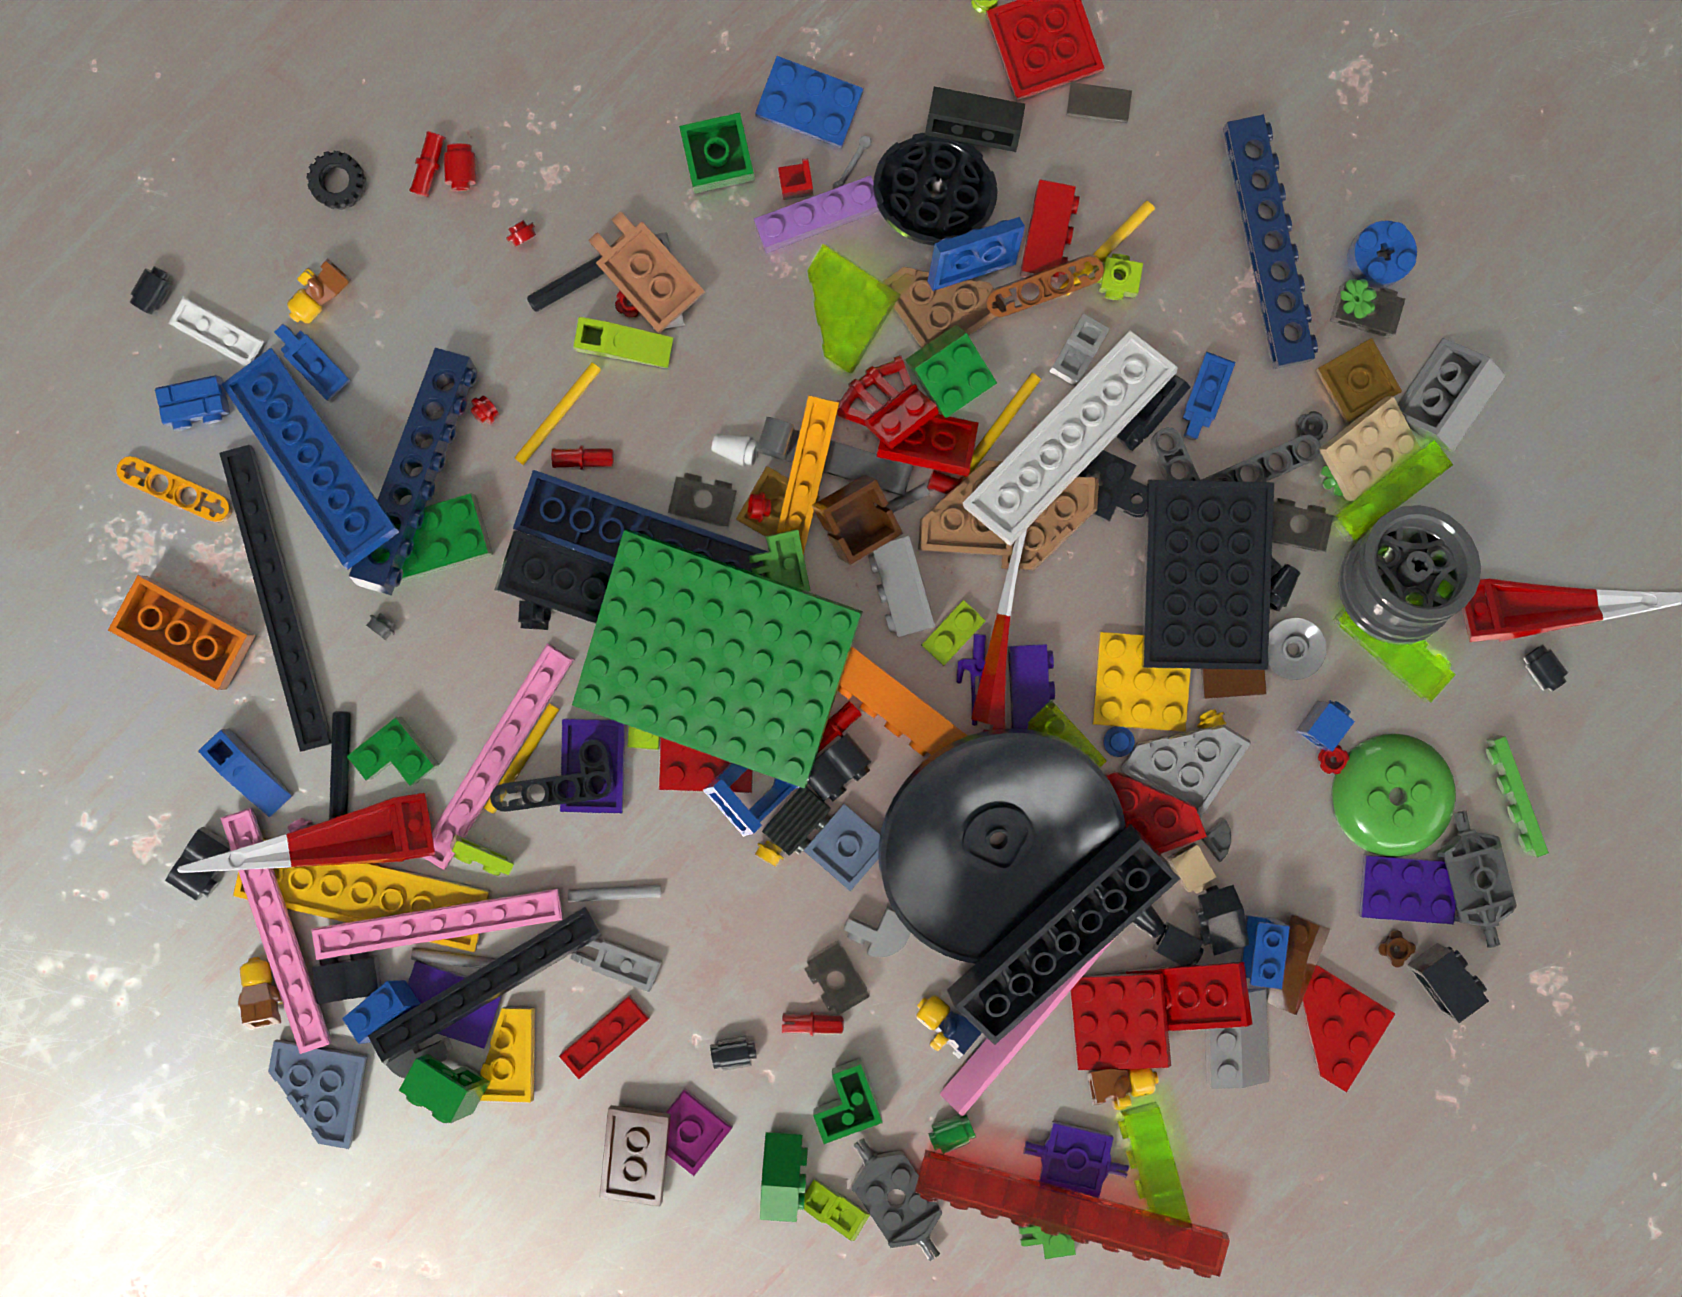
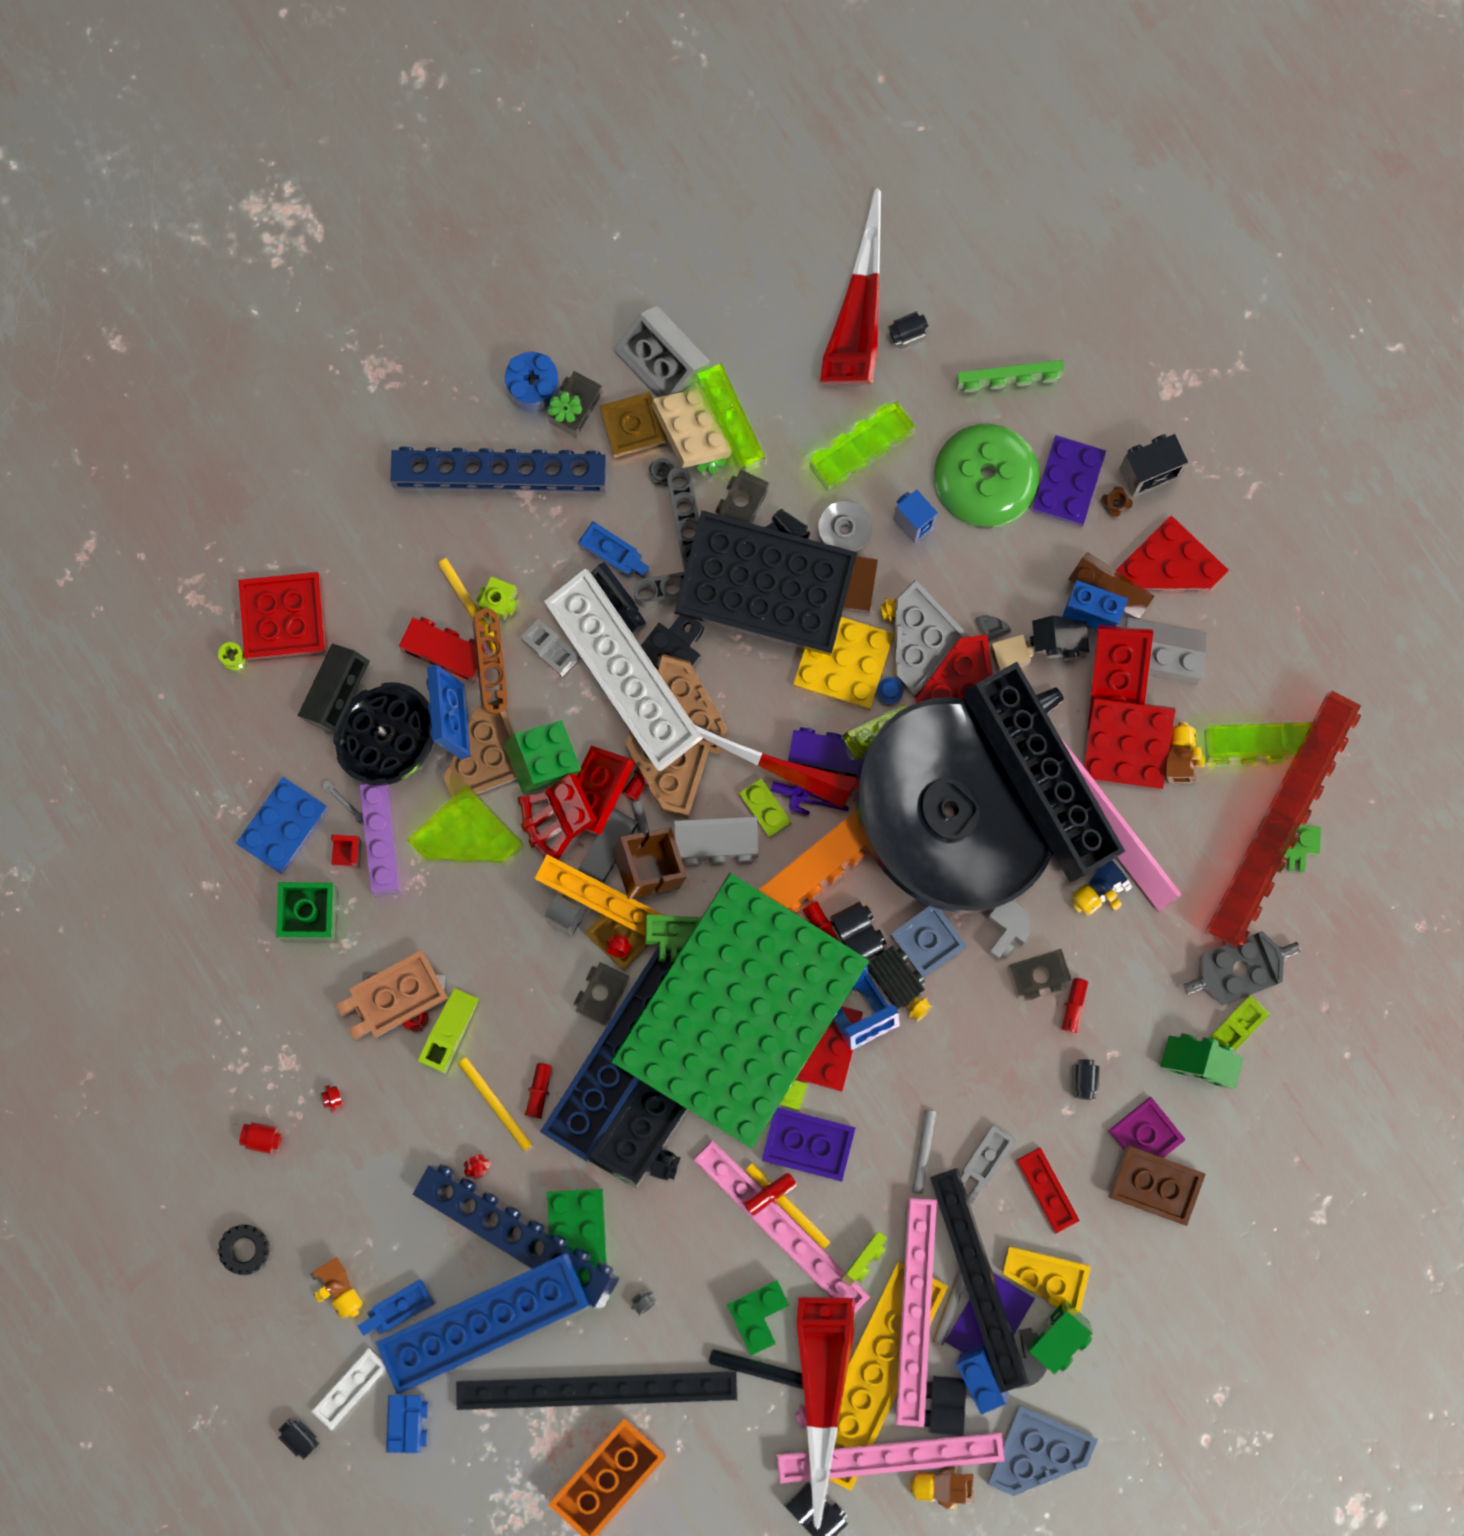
camera: 75 degrees left, 10 degrees down
light orange beam [116,456,233,523] -> none
blue slope [198,728,292,817] -> none
red pin [409,131,446,197] -> none
black beam [490,739,615,812] -> none
black axle [527,255,605,312] -> none
white cone [711,434,759,467] -> none
green brick [813,1058,883,1144] -> none
green brick [928,1114,976,1154] -> none
yellow bar [964,373,1042,478] -> none
dark purple plate [1023,1121,1129,1198] -> none
clear smoke tile [1066,82,1132,123] -> none
black brick [1152,921,1204,966] -> none
red plate [1318,745,1349,774] -> none
dark grey wheel [1338,505,1481,645] -> none
dark grey plate [1437,811,1517,948] -> none
none -> red axle [743,1173,797,1217]

